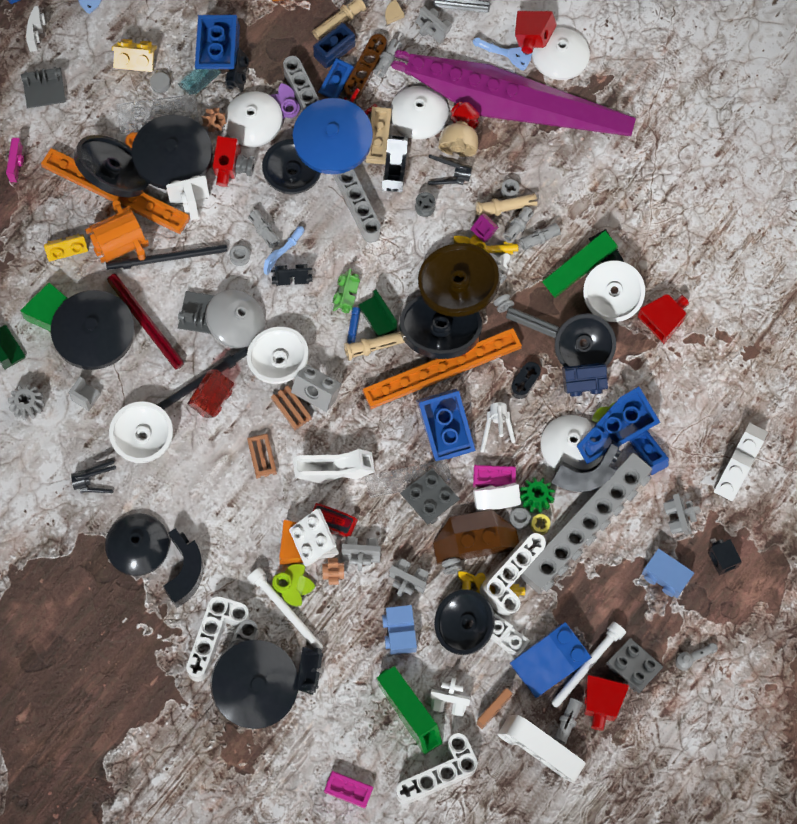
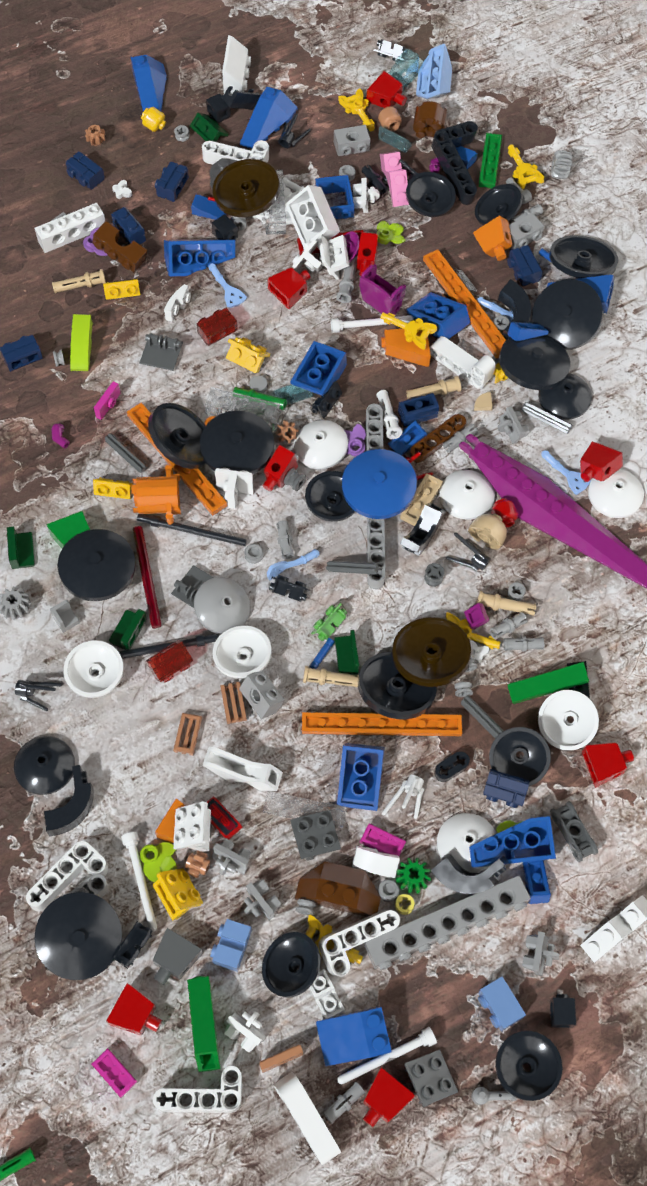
camera: 25 degrees right, 5 degrees down
none -> dark grey axle [105,433,147,473]
none -> red torso [106,983,163,1035]
none -> dark green panel [109,609,147,650]
none -> yellow bracket [152,868,203,921]
none -> dark grey torso [153,928,203,985]
none -> clear red brick [196,307,238,346]
none -> green pin [233,387,287,410]
none -> dark grey axle [326,561,379,575]
none -> white pin [377,390,402,439]
none -> black dish [495,1031,563,1101]
none -> dark grey piece [550,801,598,862]

